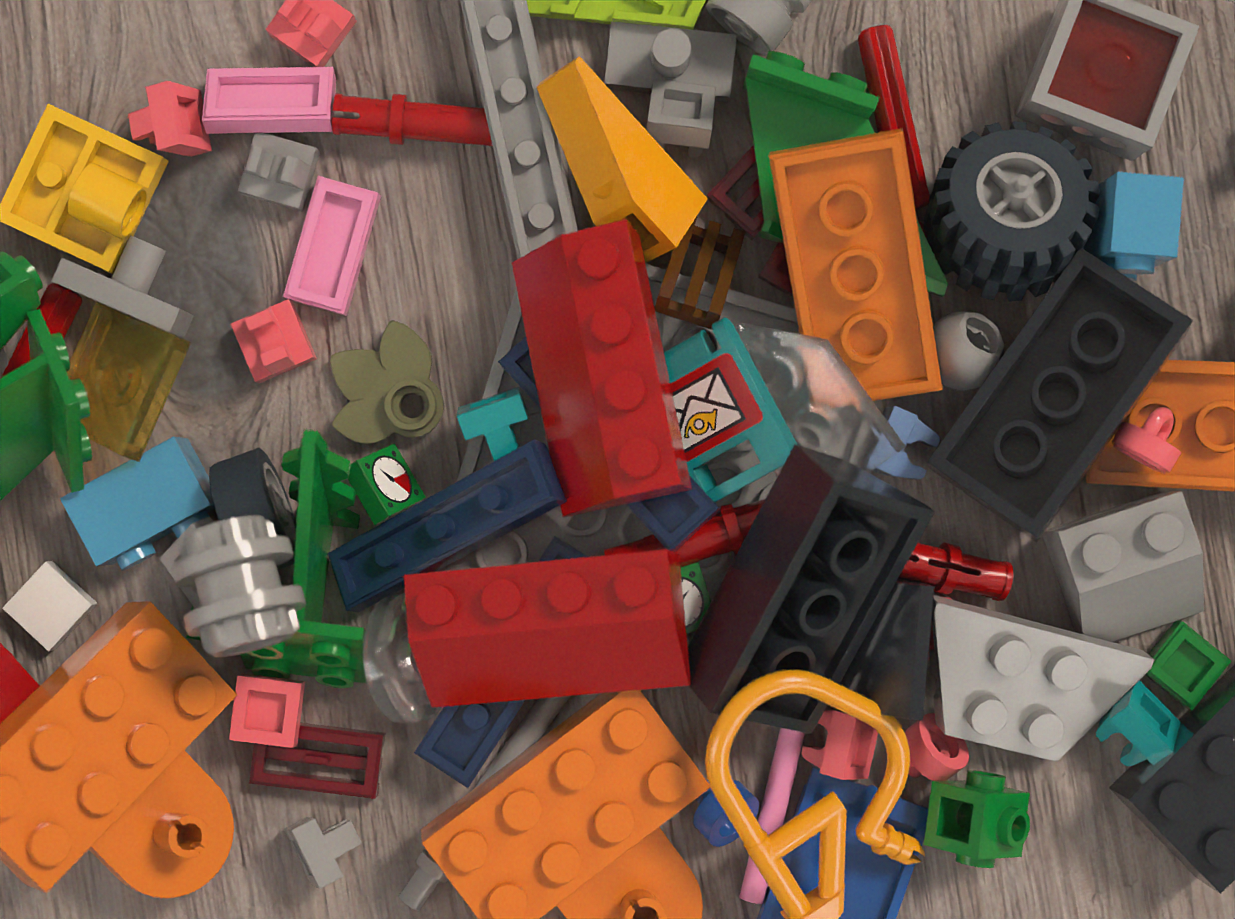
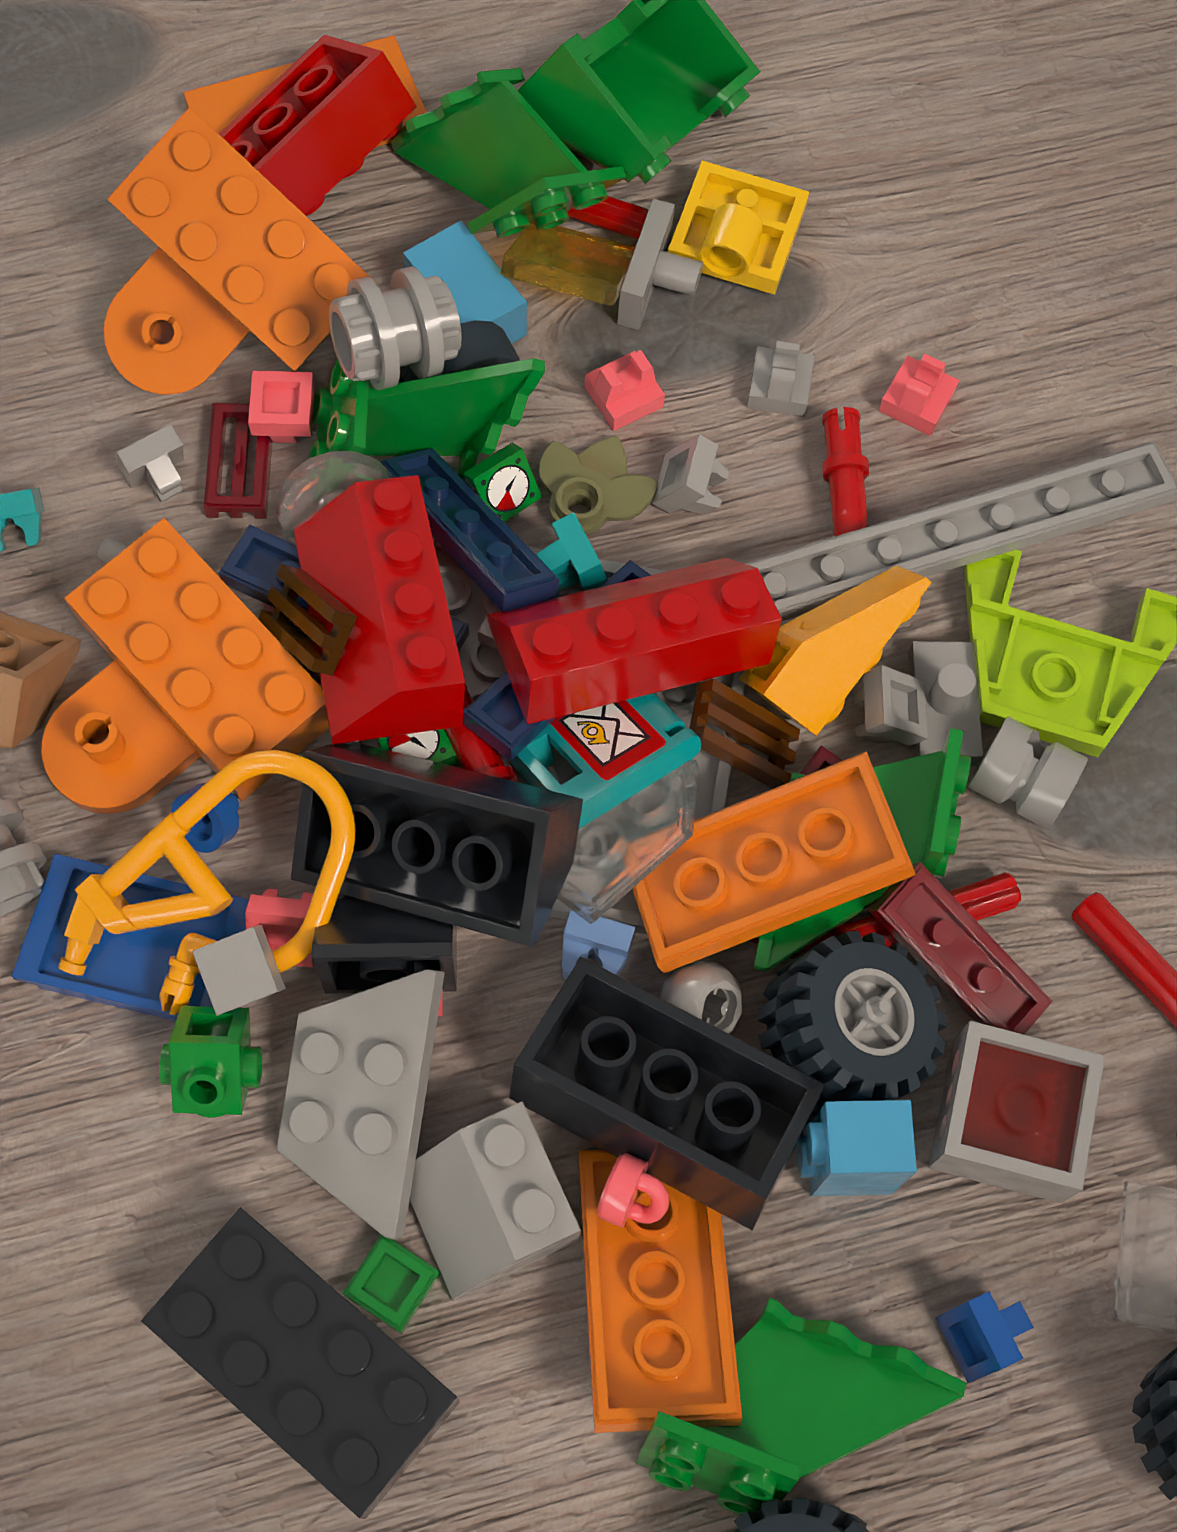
camera: 75 degrees right, 20 degrees down
white tile [2,561,98,651] -> none
coral tile [128,81,212,157] -> none
bright pink tile [202,67,336,134] -> none
bright pink tile [283,176,381,316] -> none
bright pink bar [739,728,805,904] -> none
red pin [899,542,1014,601] -> none
coral tile [904,713,969,781] -> none
teal tile [1096,680,1181,767] -> none
none -> light grey tile [192,925,286,1016]
none -> dark brown tile [258,563,357,676]
none -> light grey tile [652,434,729,515]
none -> dark red tile [869,862,1053,1035]

